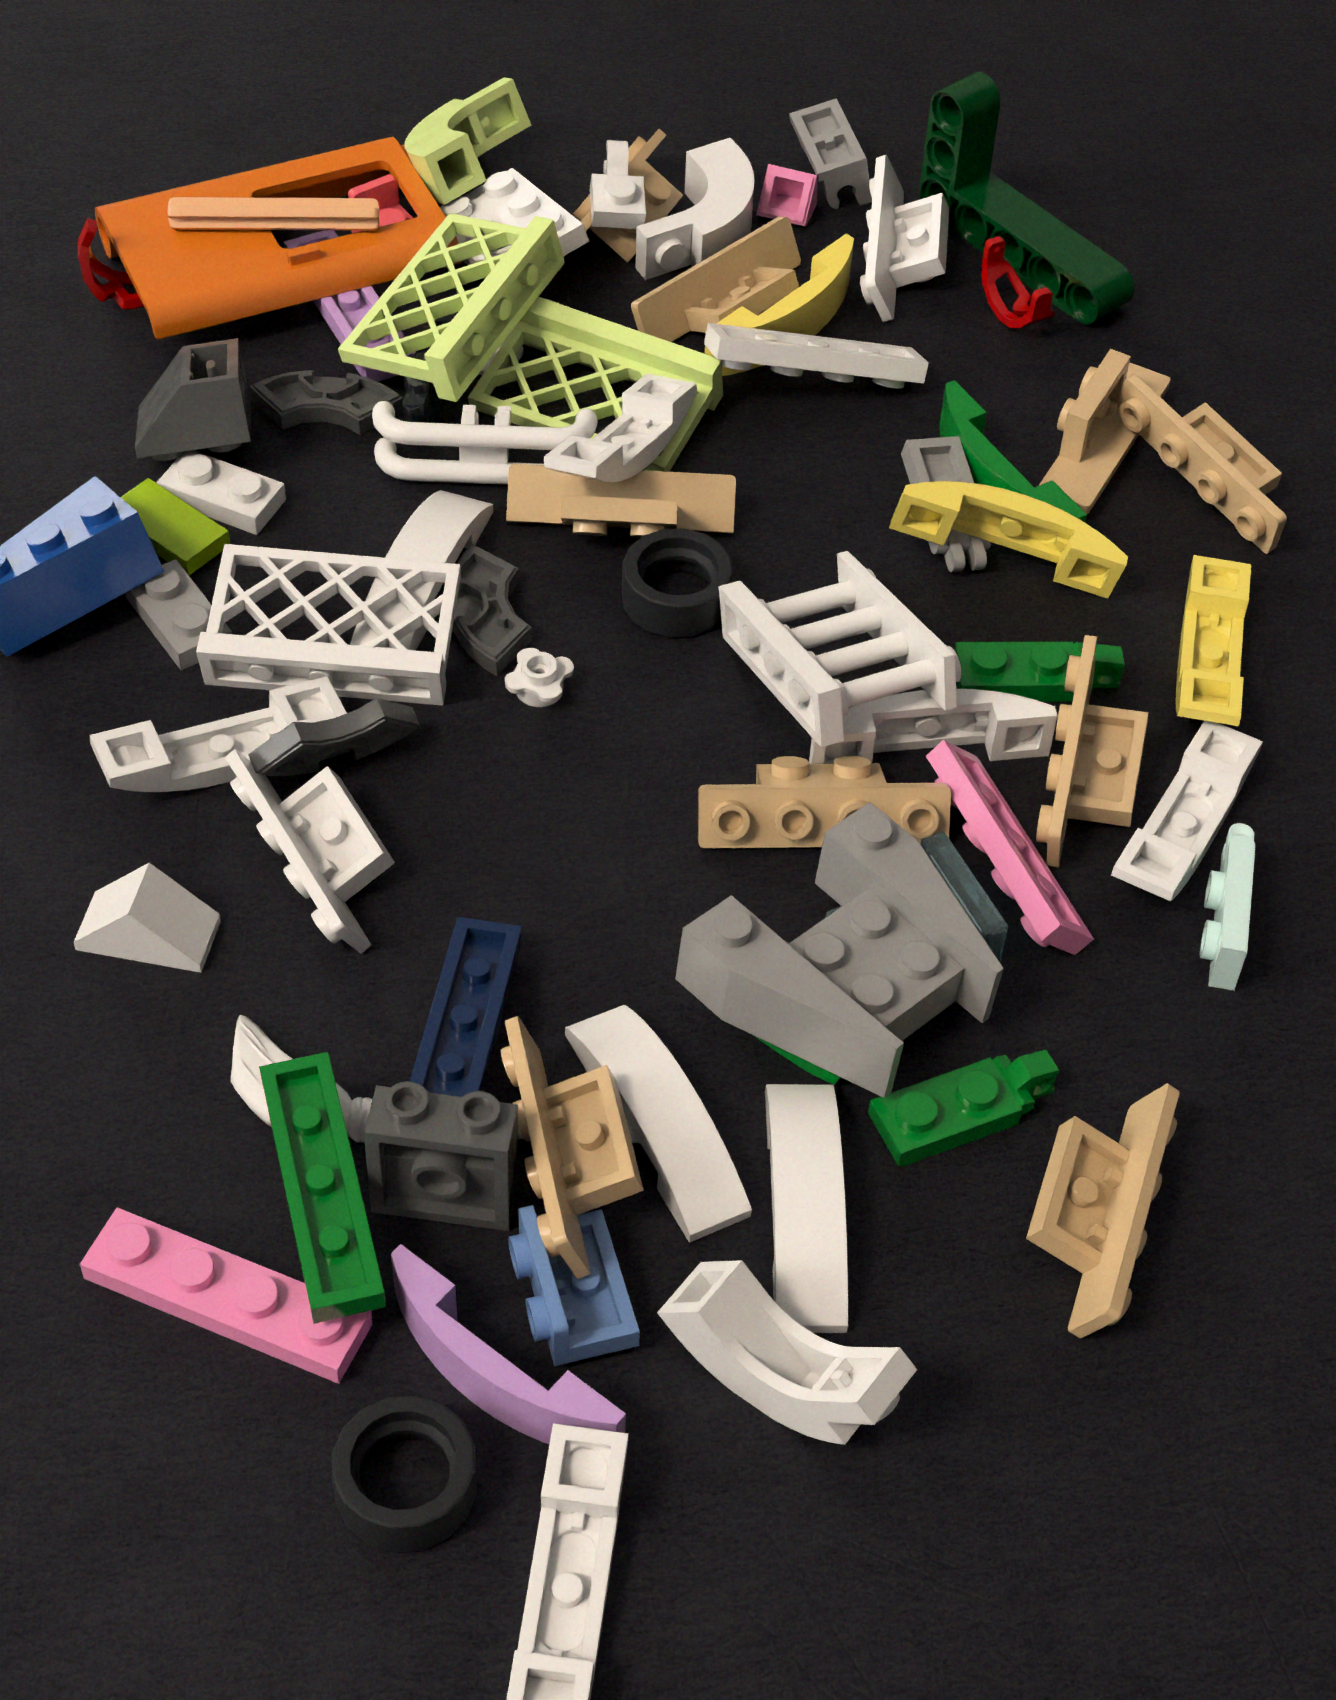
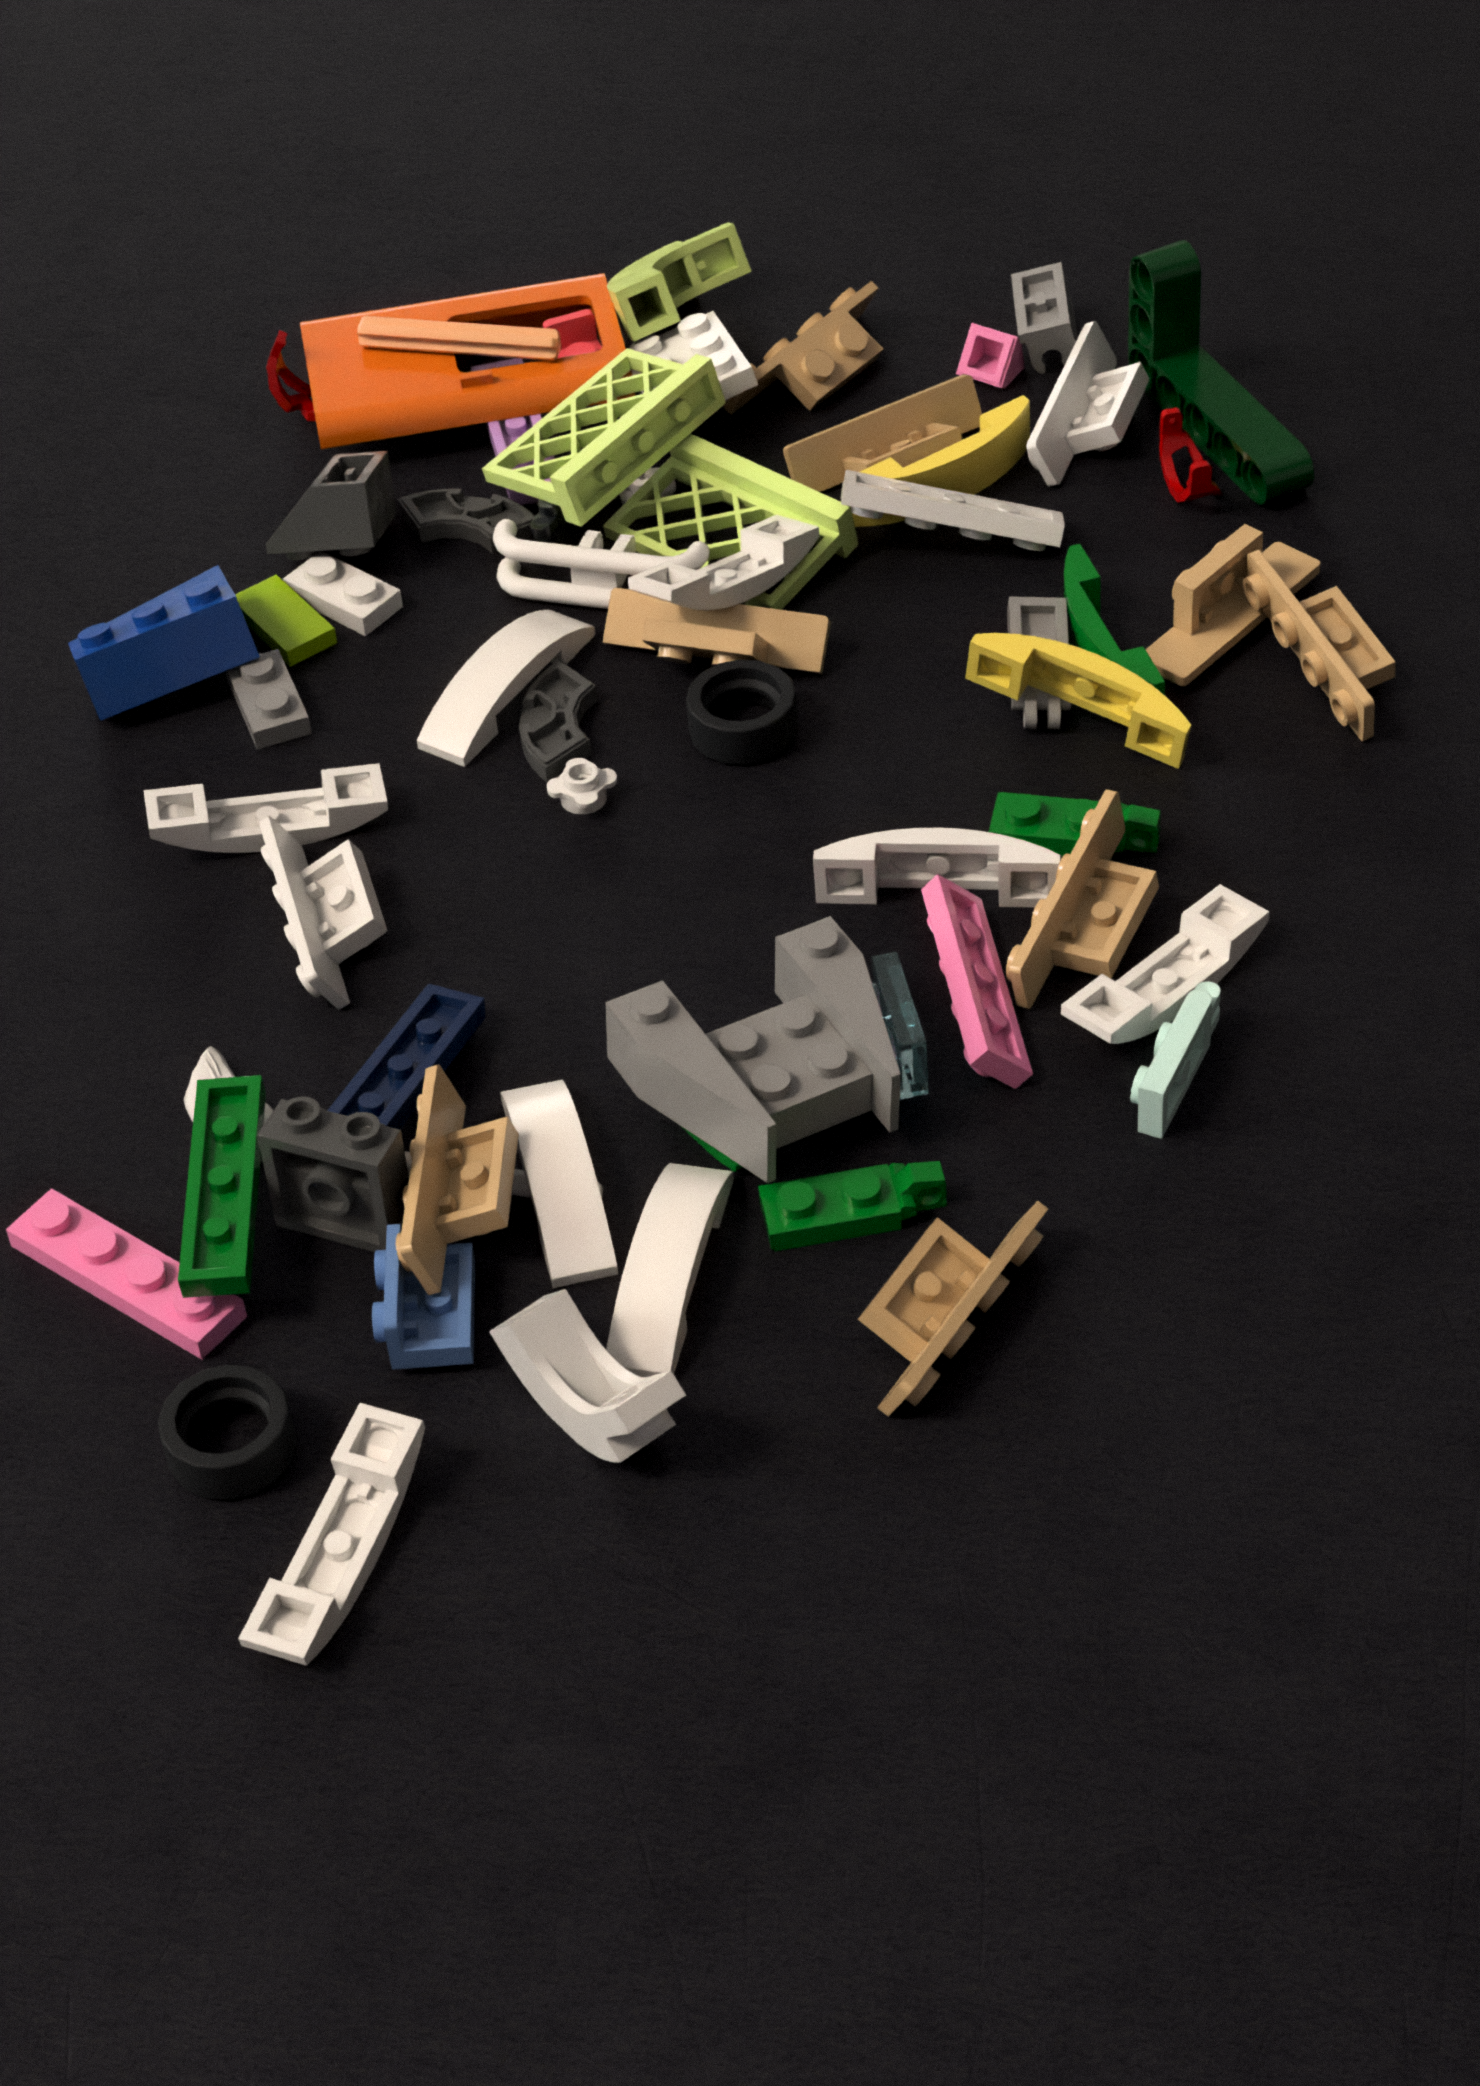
camera: 20 degrees right, 5 degrees down
white slope [74,863,221,973] -> none
white fence [196,544,461,706] -> none
dark grey tile [248,698,420,776] -> none
lavender slope [391,1244,626,1444] -> none
white plate [590,140,646,229] -> none
white arch [635,138,755,280] -> none
tan bracket [698,756,951,848] -> none
white fence [718,551,961,748] -> none
light yellow slope [1176,555,1251,726] -> none

